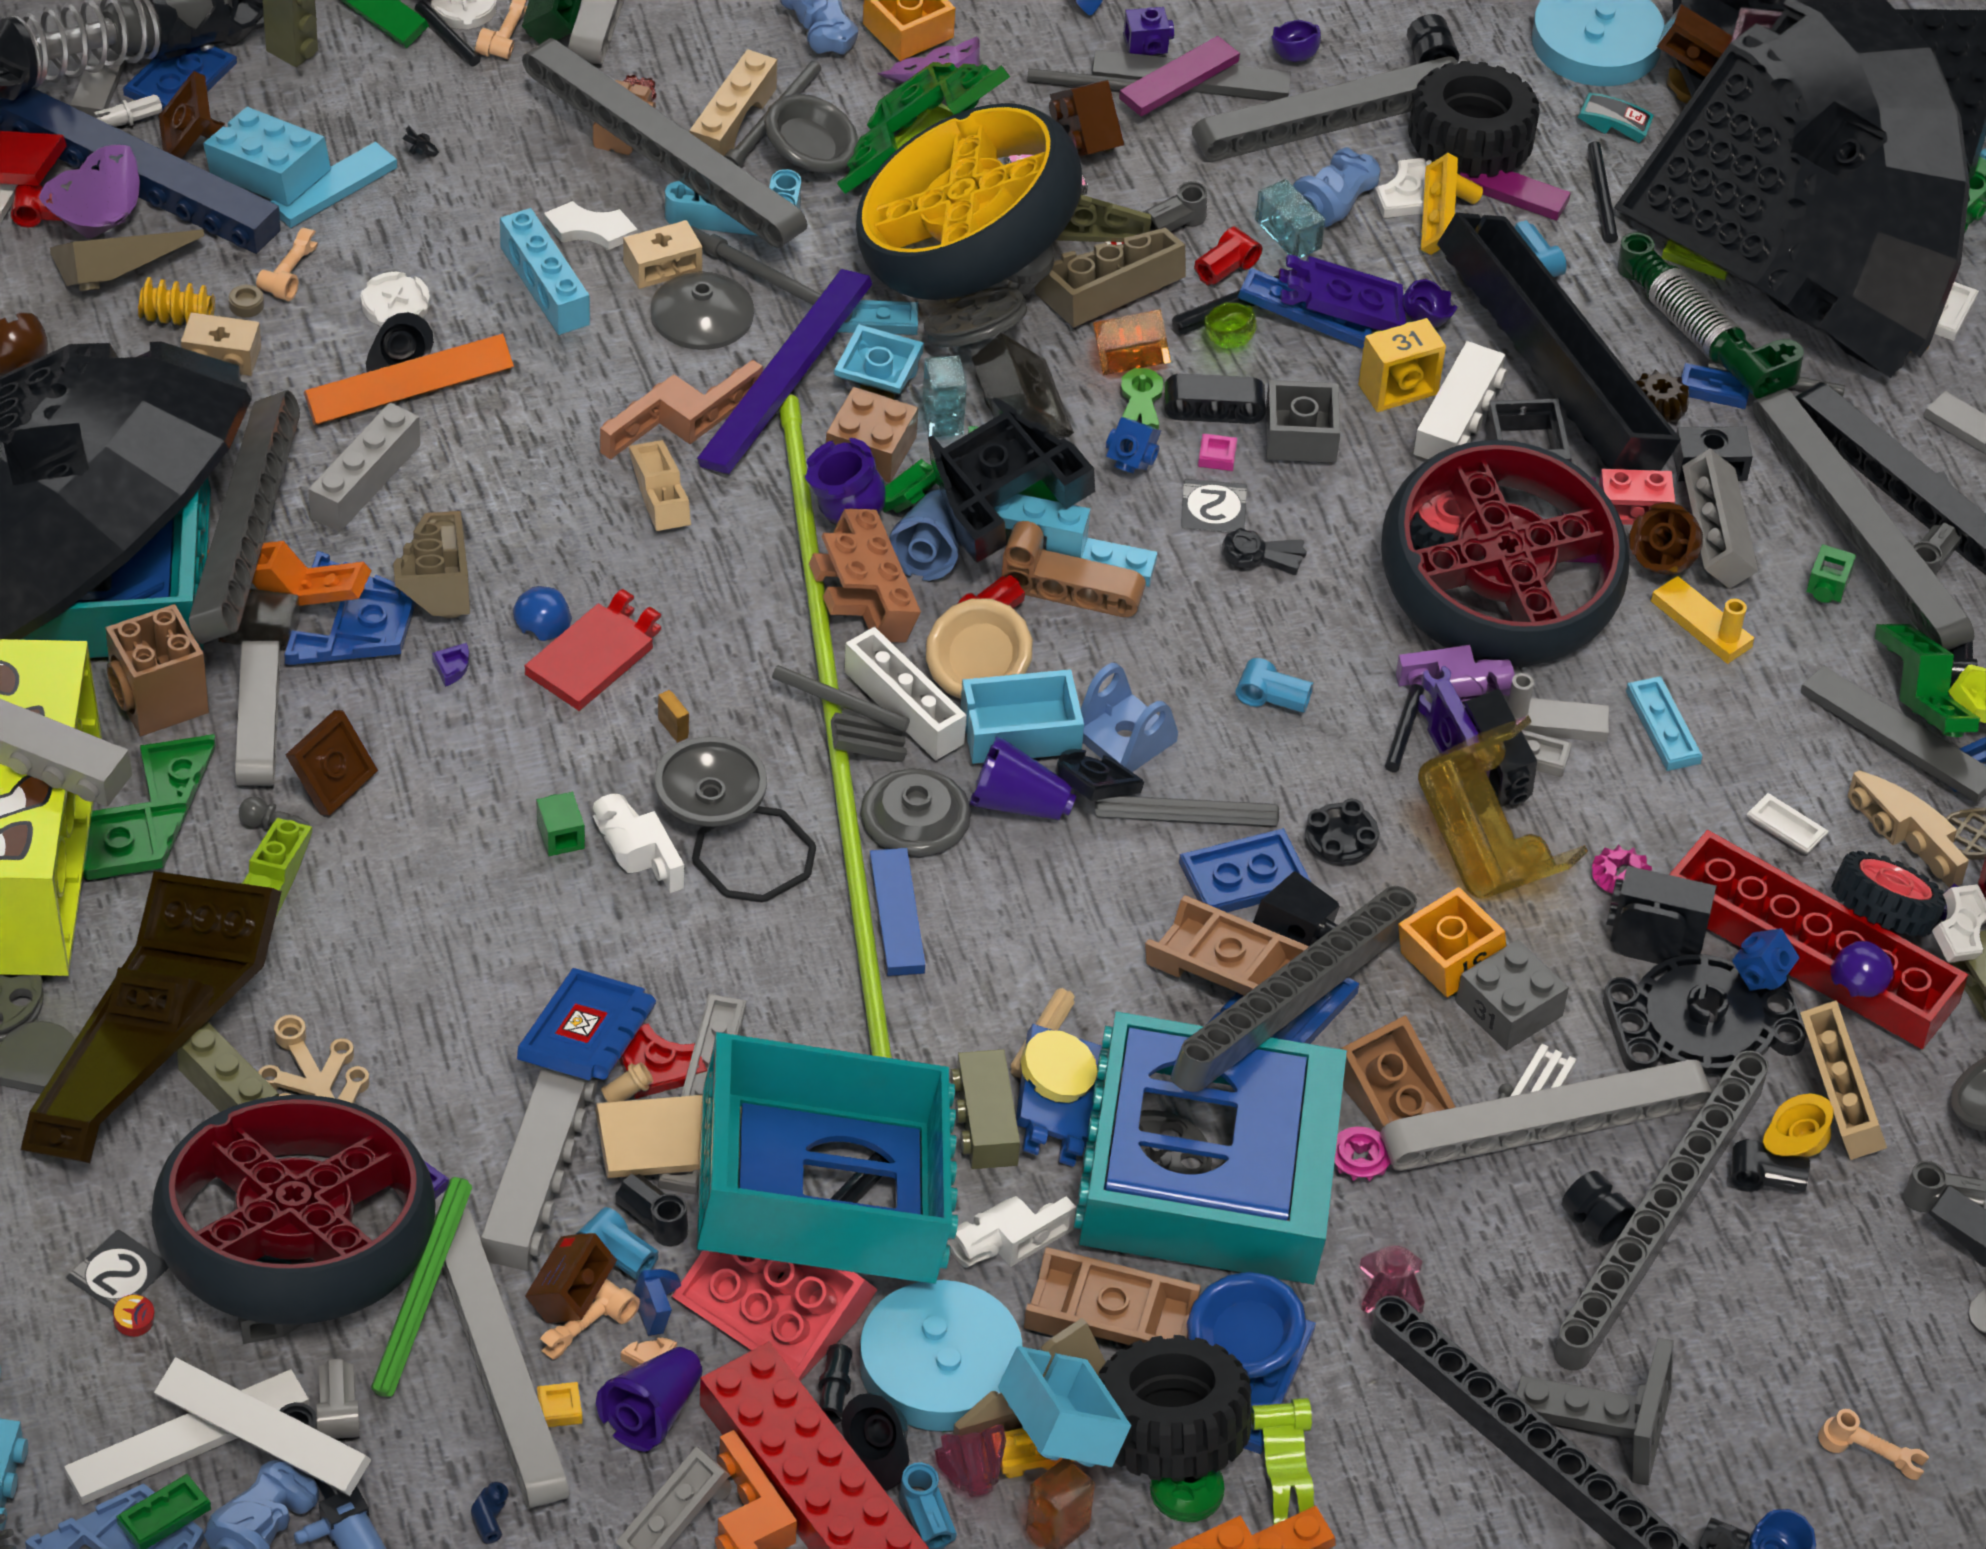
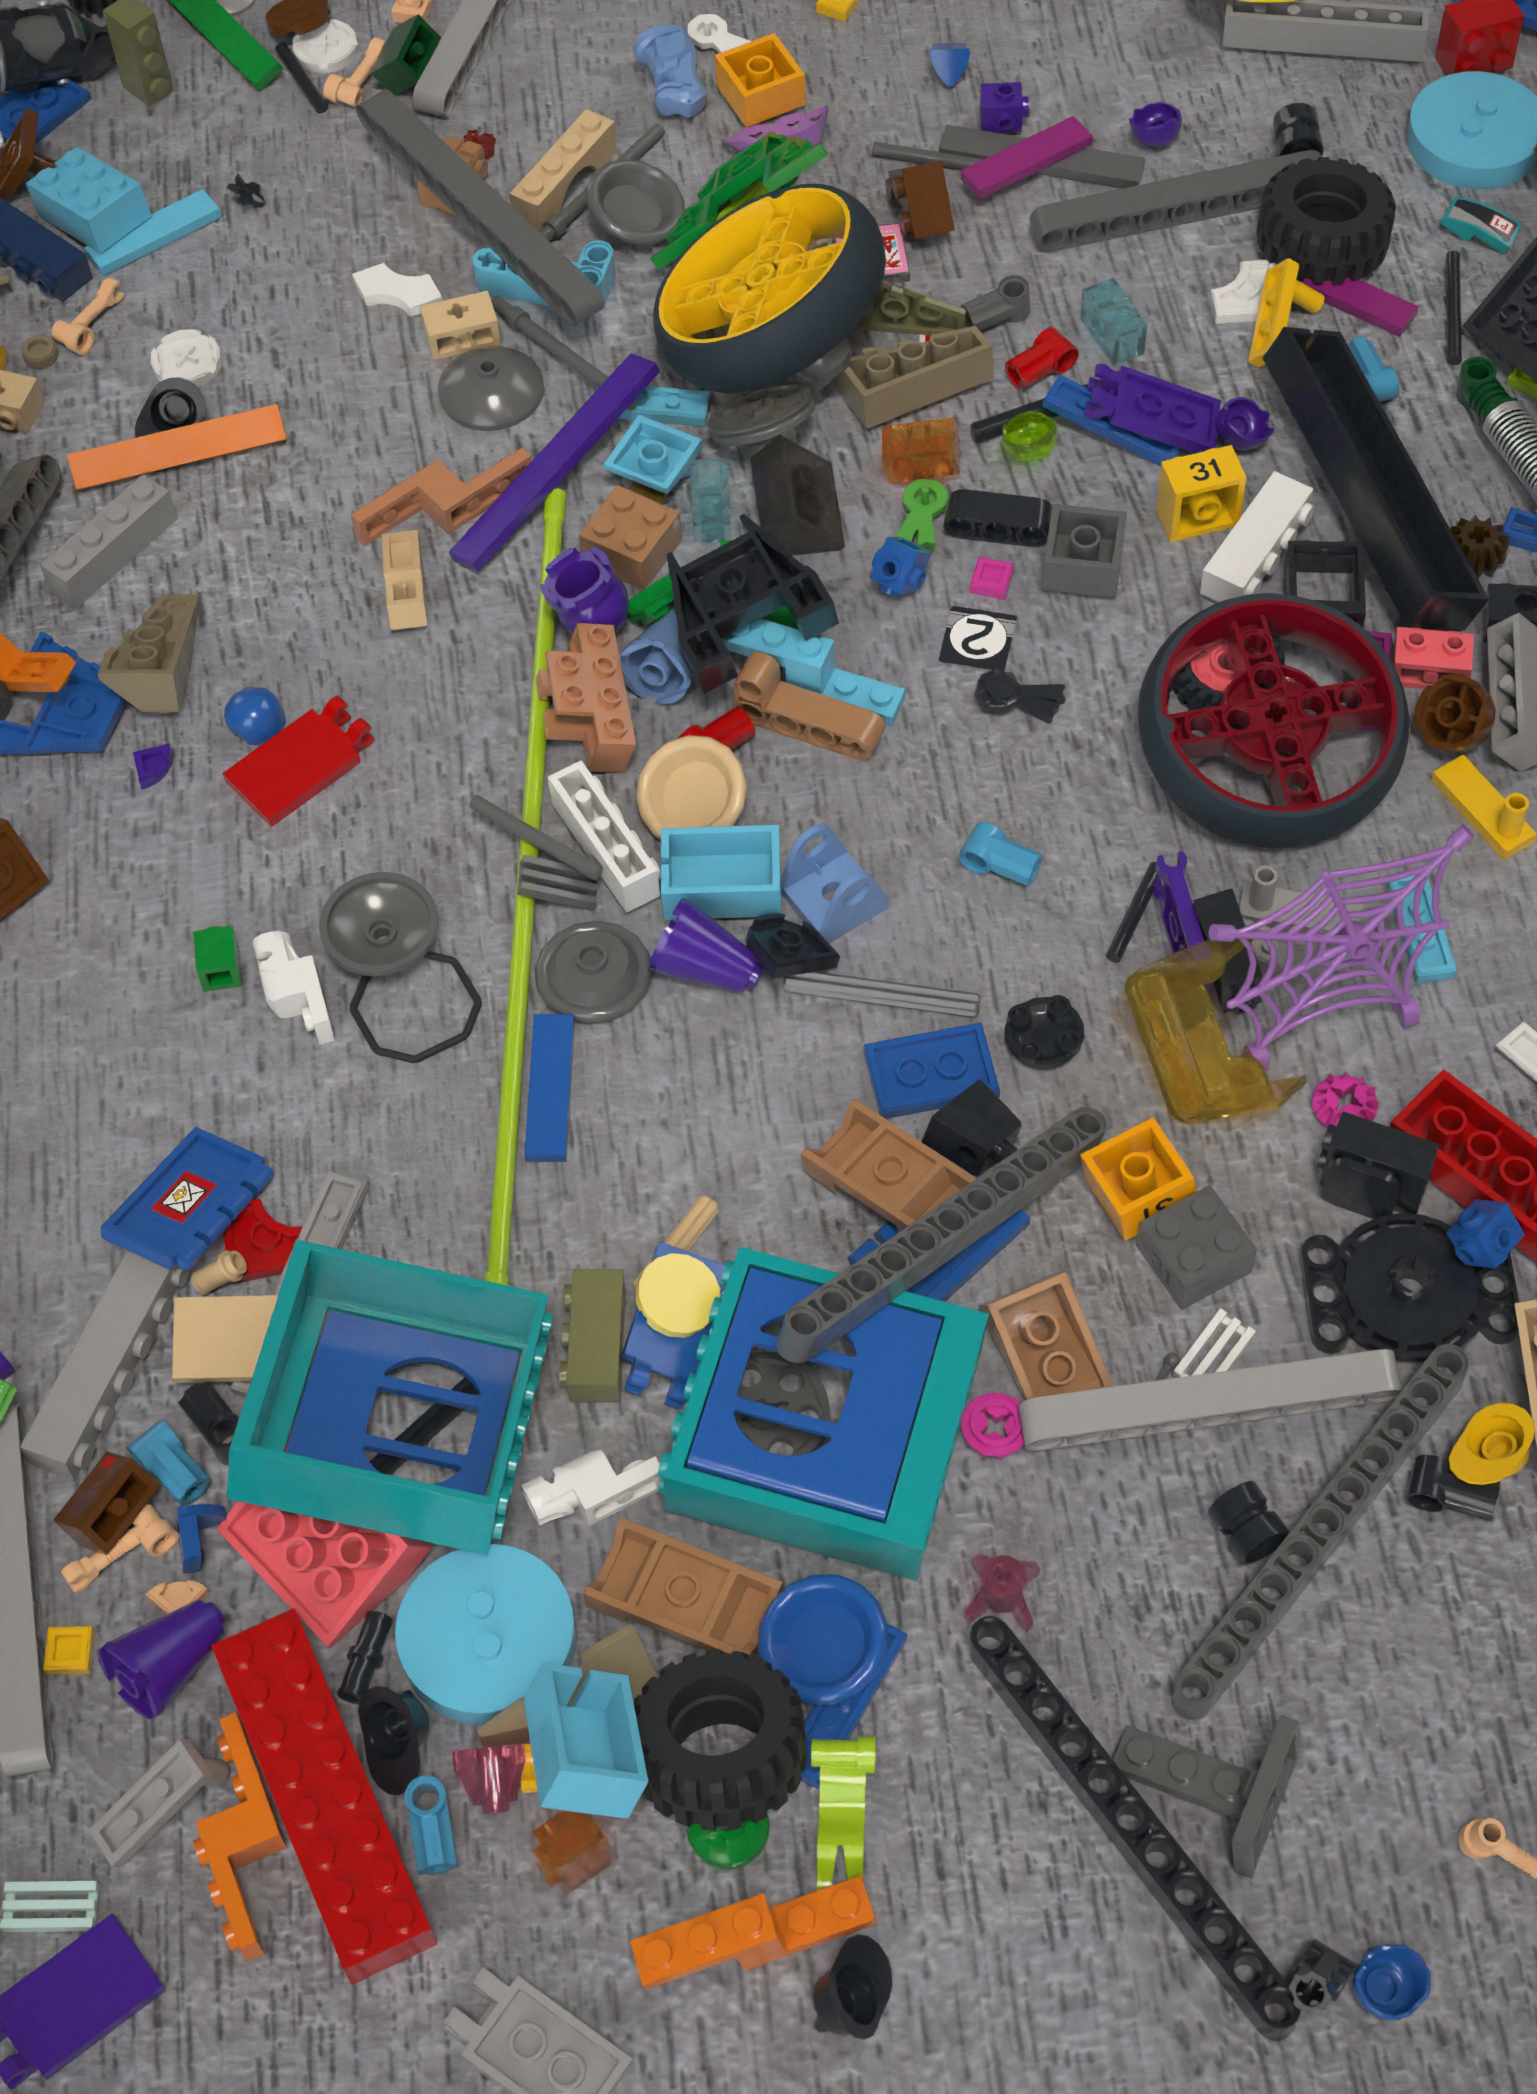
camera: 15 degrees right, 10 degrees up
medium azure brick [500,208,590,335] -> none
pearl gold tile [658,690,689,743] -> none
medium blue animal [1290,147,1381,227] -> none
medium lavender plate [1396,645,1515,702] -> none
none -> medium lavender animal [1209,825,1474,1074]

